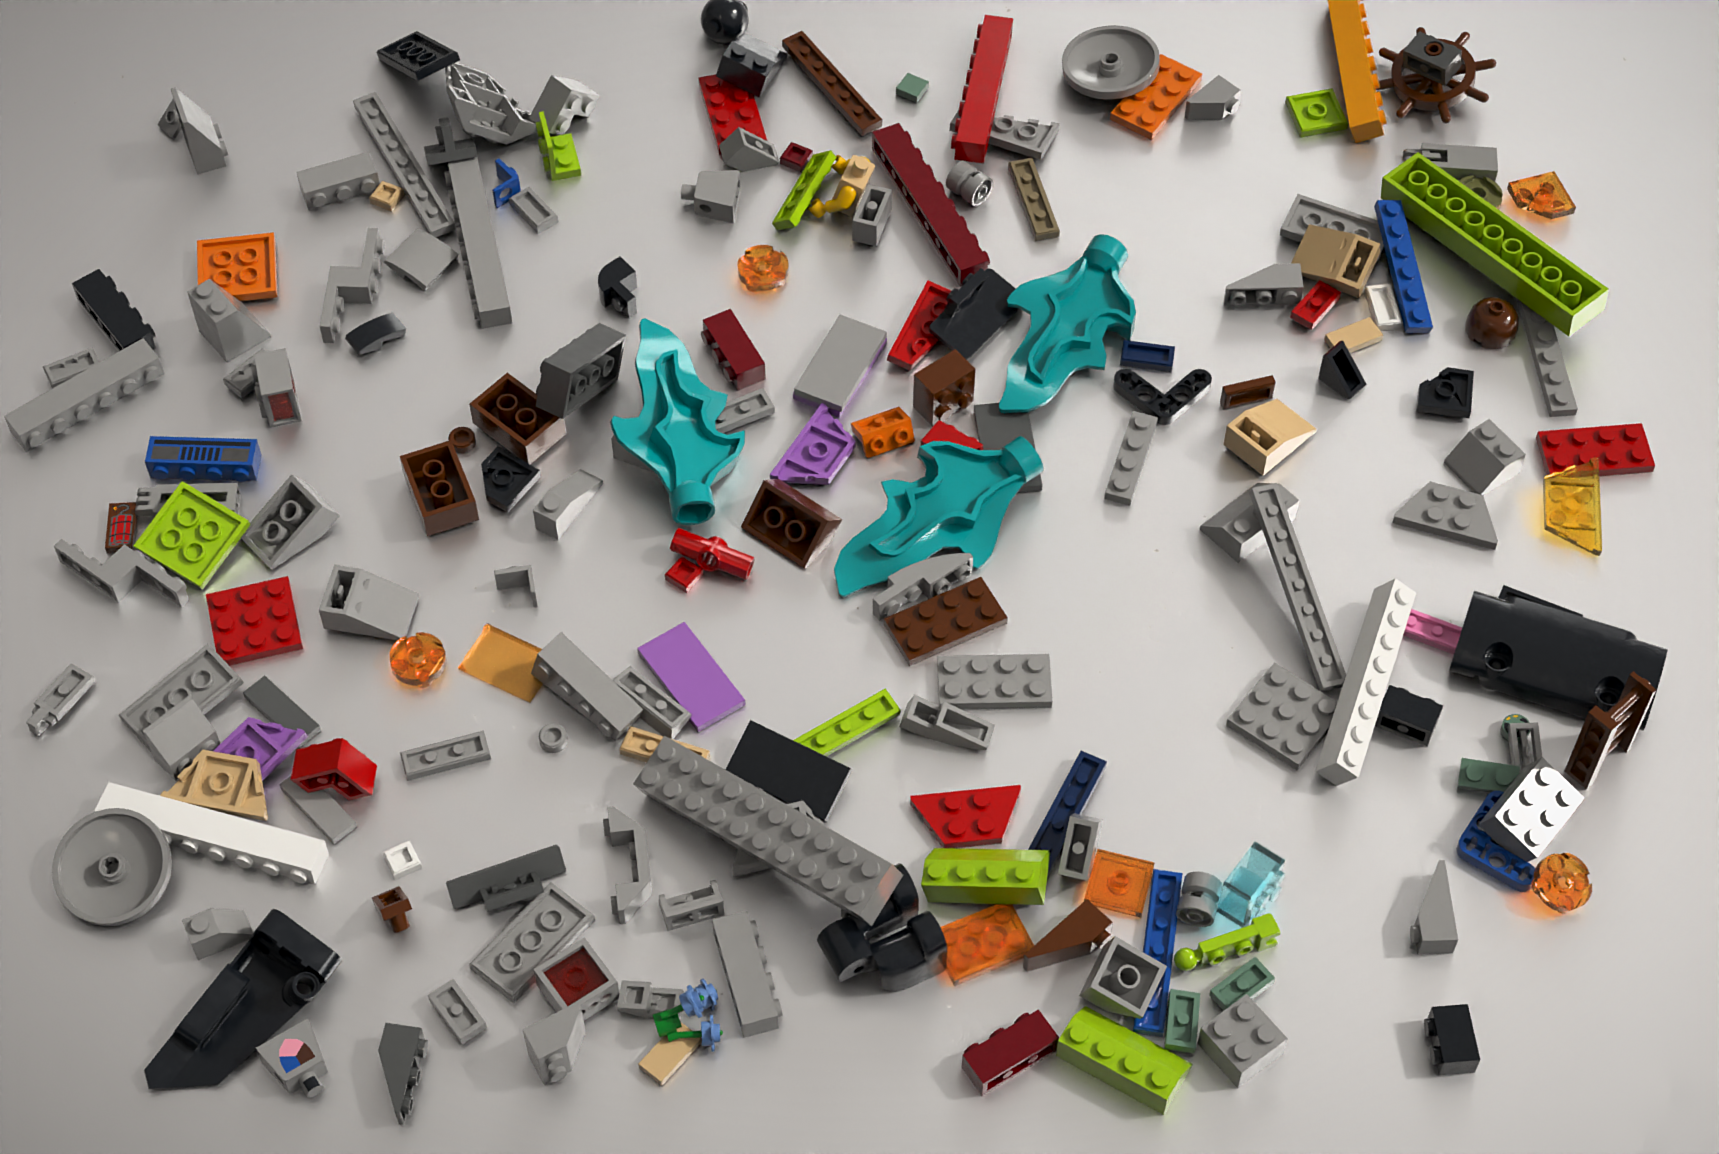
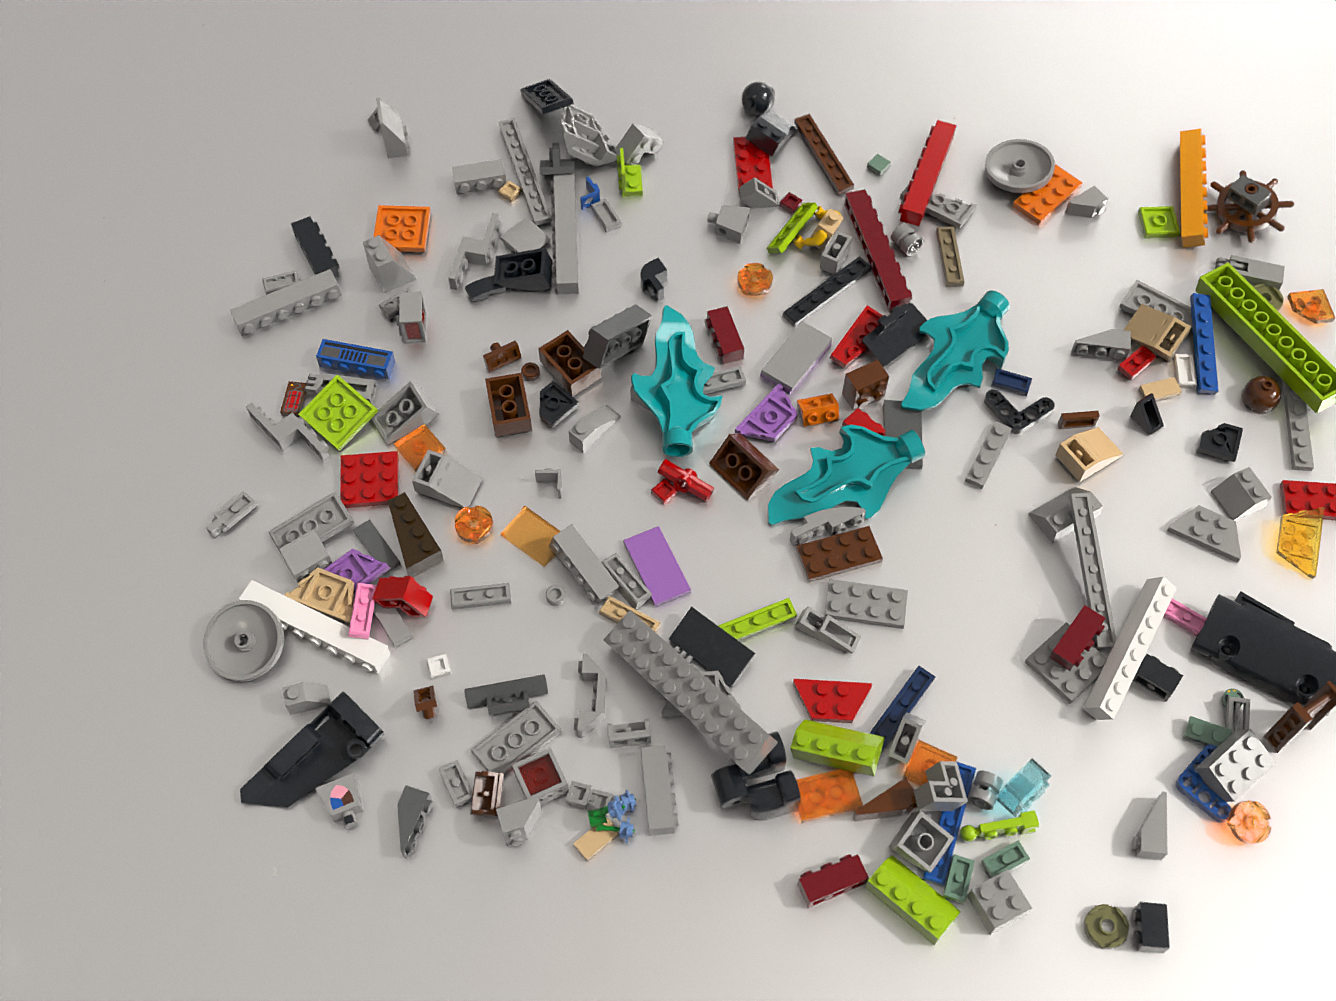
camera: 10 degrees right, 5 degrees up
none -> bright pink tile [348,583,377,639]
none -> dark brown wedge [388,492,444,577]
none -> clear orange plate [394,424,447,472]
none -> reddish brown hinge [470,771,504,817]
none -> reddish brown tile [483,341,522,373]
none -> black slope [493,248,553,291]
none -> black tile [783,256,872,327]
none -> light grey brick [914,761,968,811]
none -> dark red brick [1049,605,1106,671]
none -> olive tile [1084,904,1129,950]

